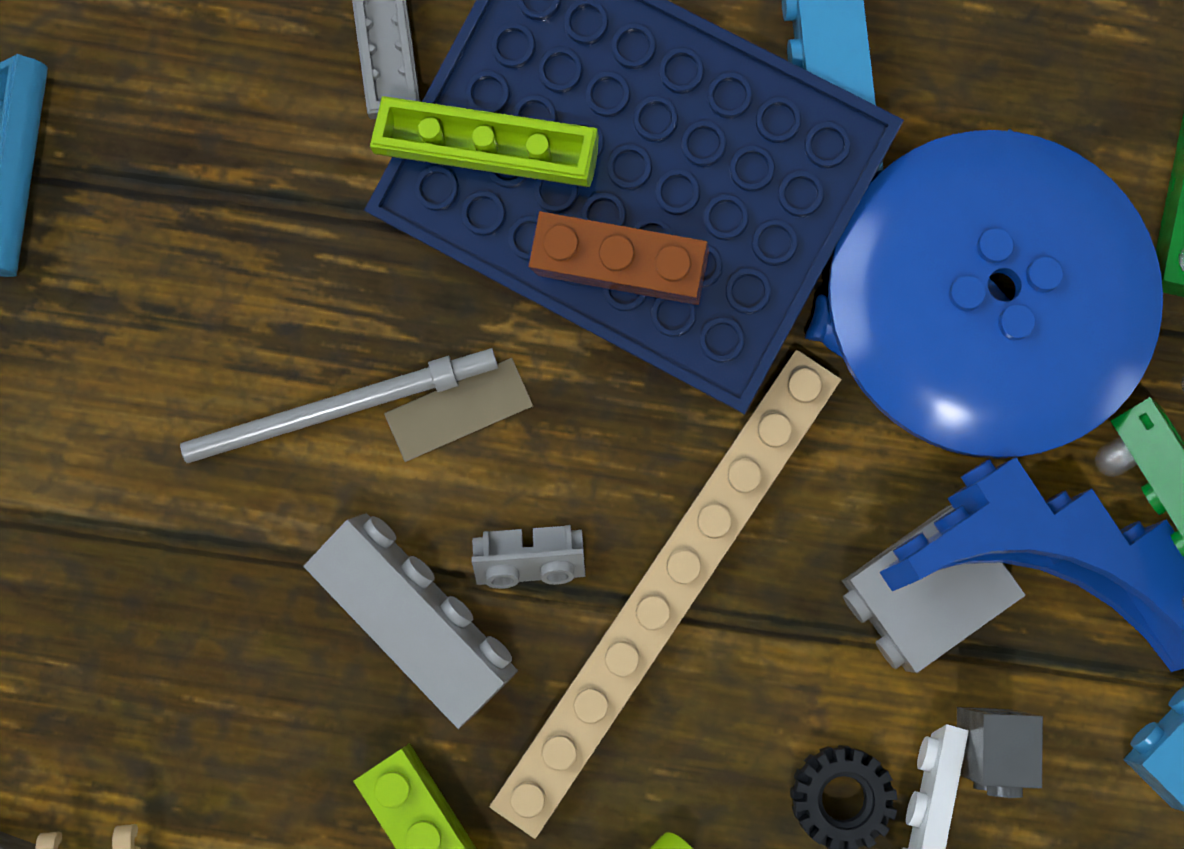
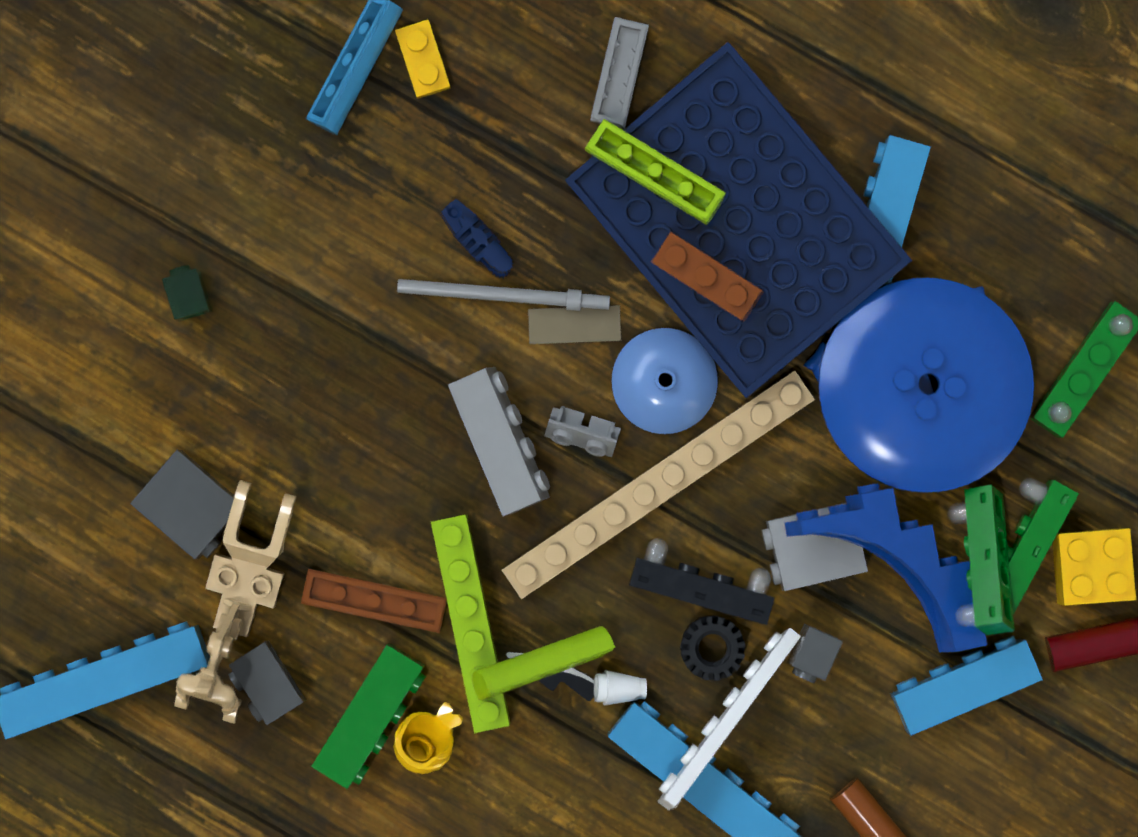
camera: 25 degrees right, 5 degrees up
none -> yellow plate [395,19,451,99]
none -> dark blue hinge [440,199,514,279]
none -> medium blue dish [612,328,718,434]
none -> black piece [629,538,775,625]

